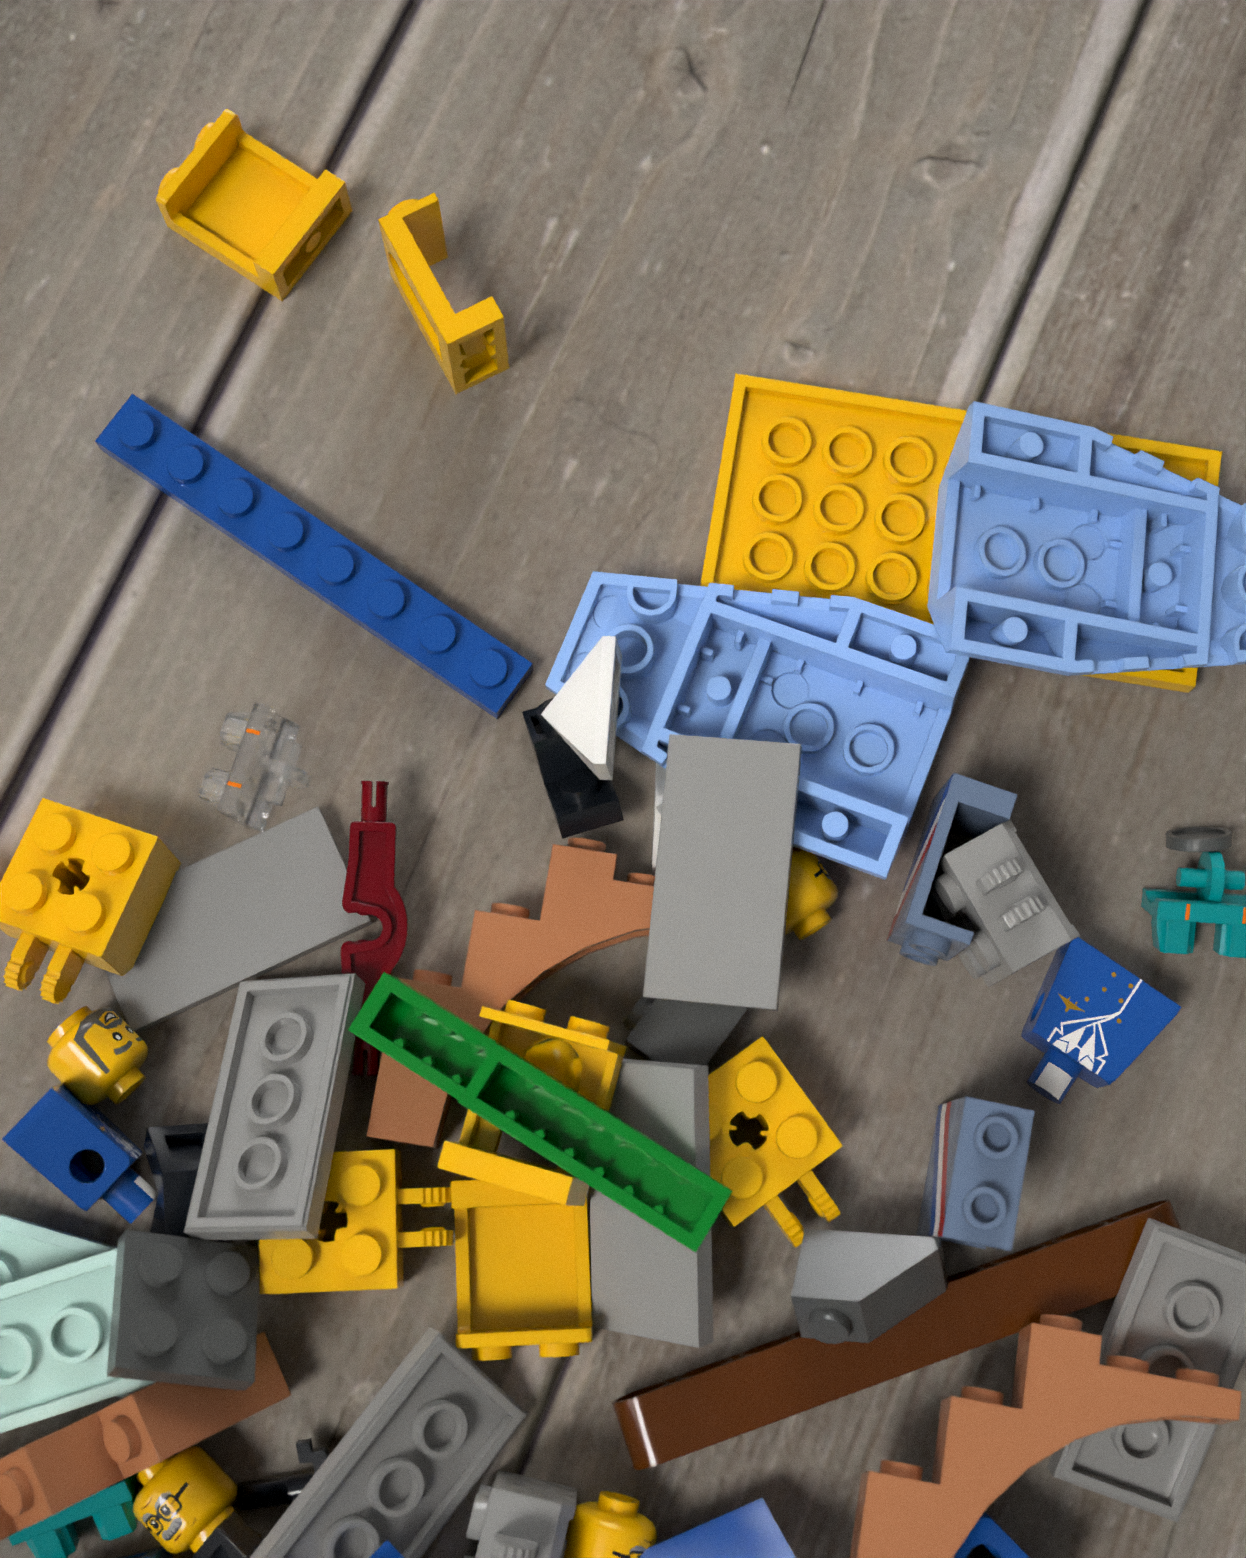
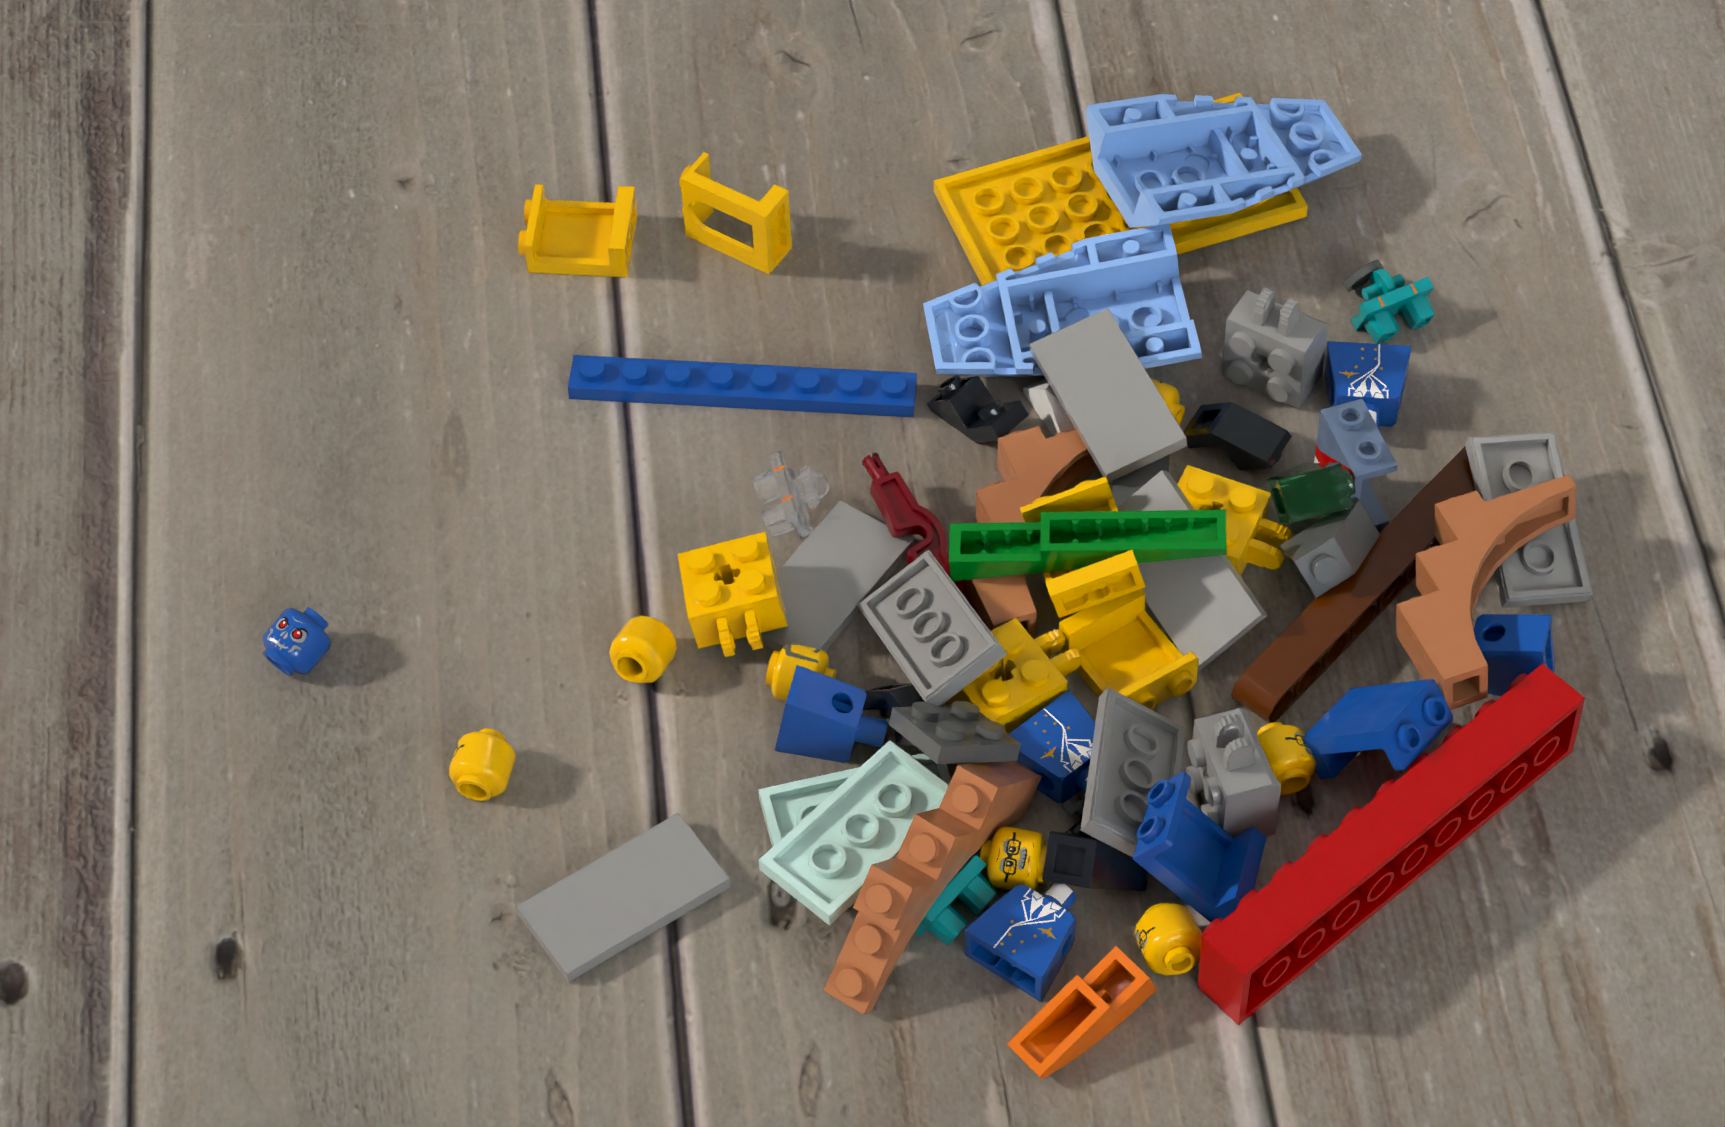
camera: 25 degrees left, 25 degrees down
white slope [541,636,622,780] -> none
sand blue panel [887,773,1018,966] -> none
none -> blue torso [1009,690,1095,803]
none -> black slope [1183,402,1292,470]
none -> clear green slope [1267,463,1356,523]

